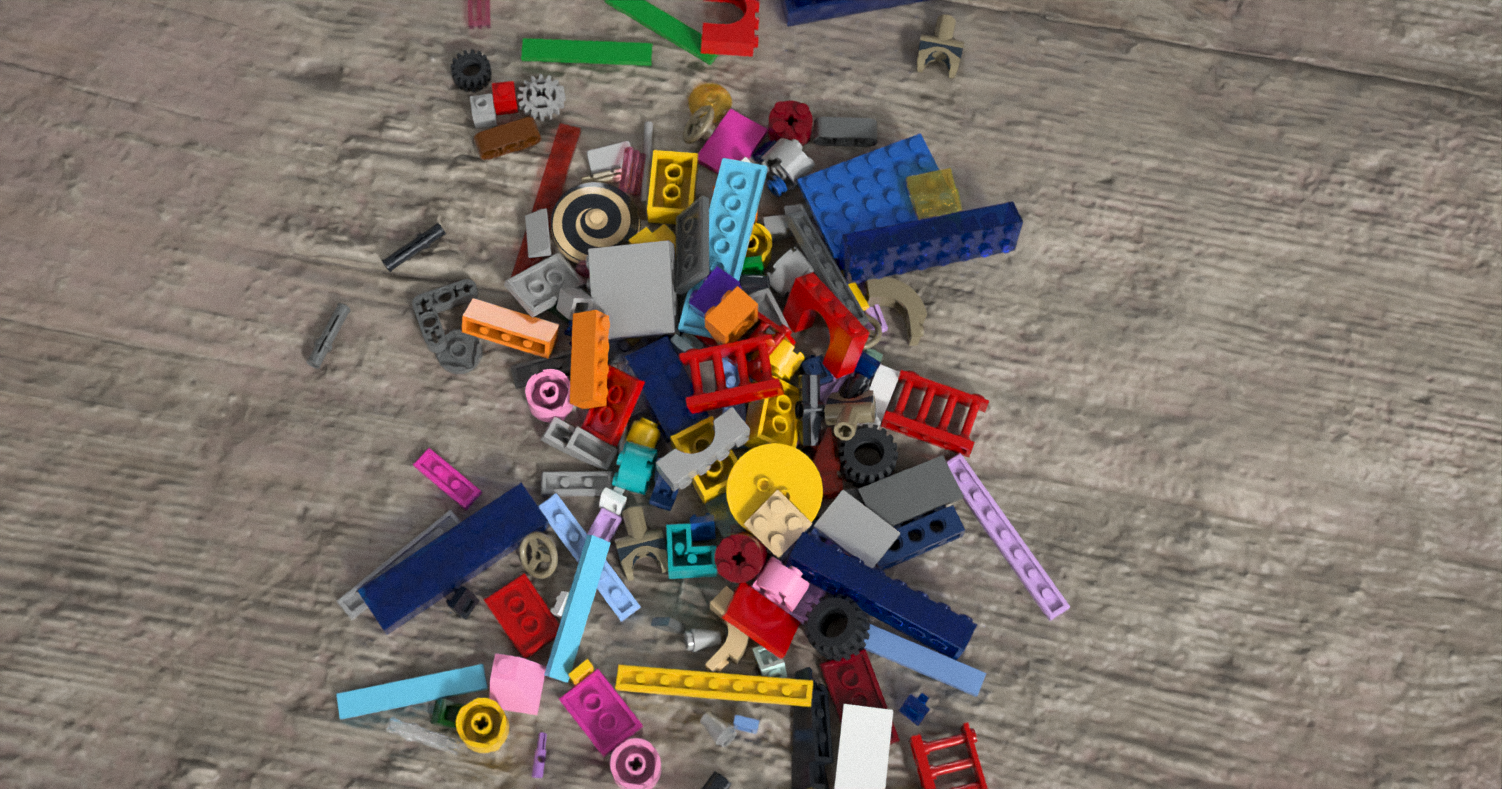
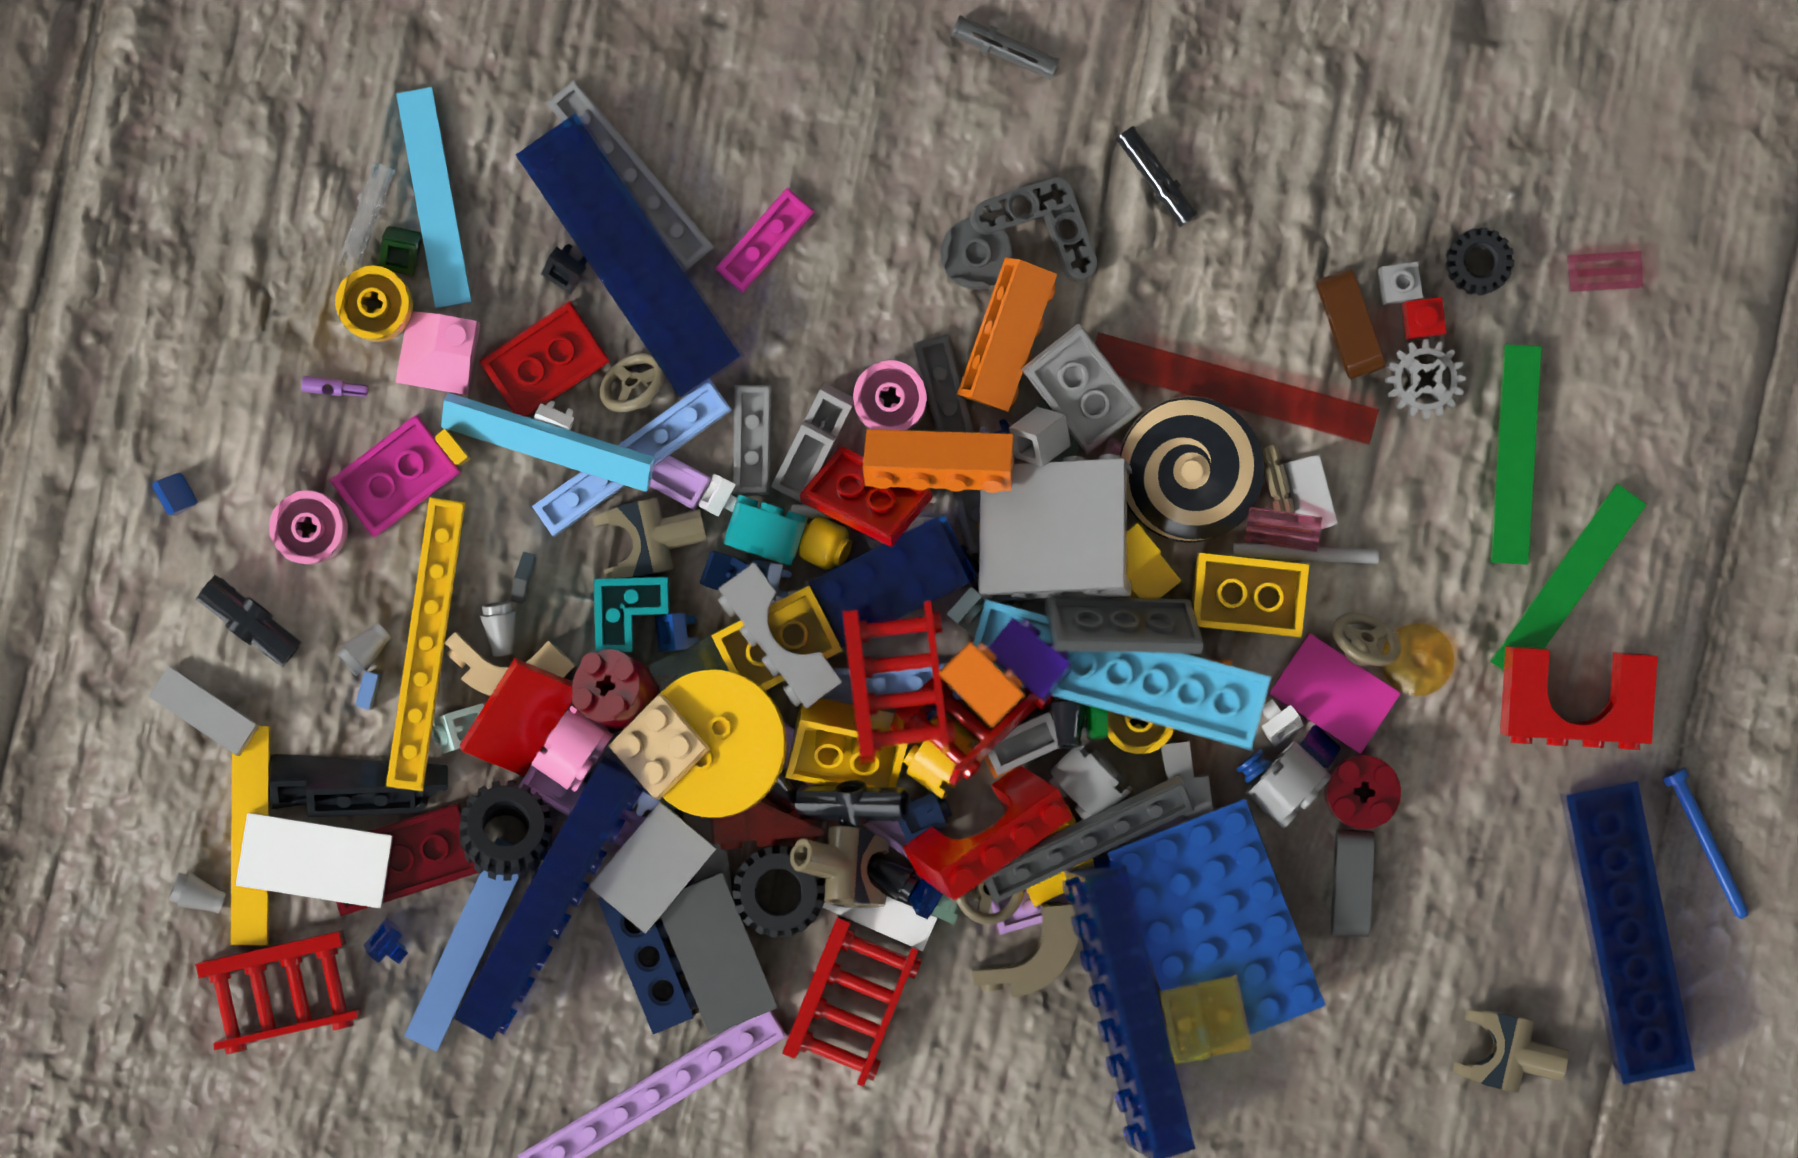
camera: 90 degrees right, 20 degrees up
light grey slope [525,209,551,258] -> none

